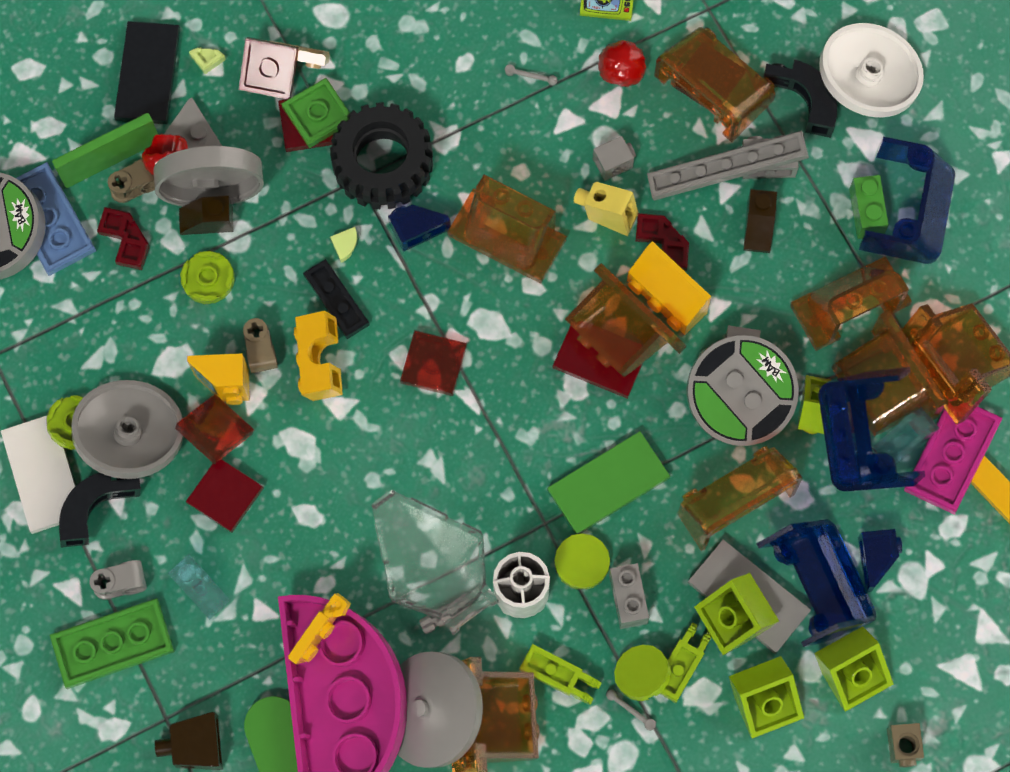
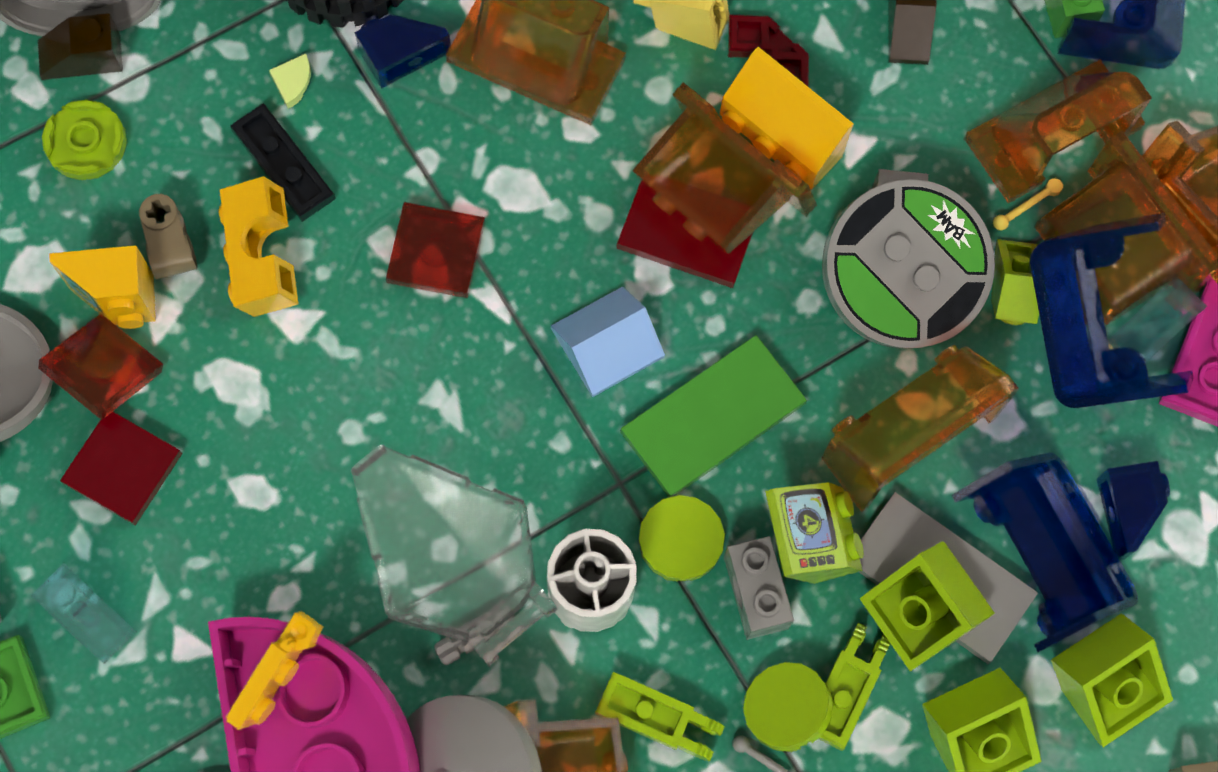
camera: 10 degrees left, 0 degrees up
none -> light blue slope [551,286,665,398]
none -> lime slope [765,482,864,584]
none -> light yellow hinge [993,178,1063,231]

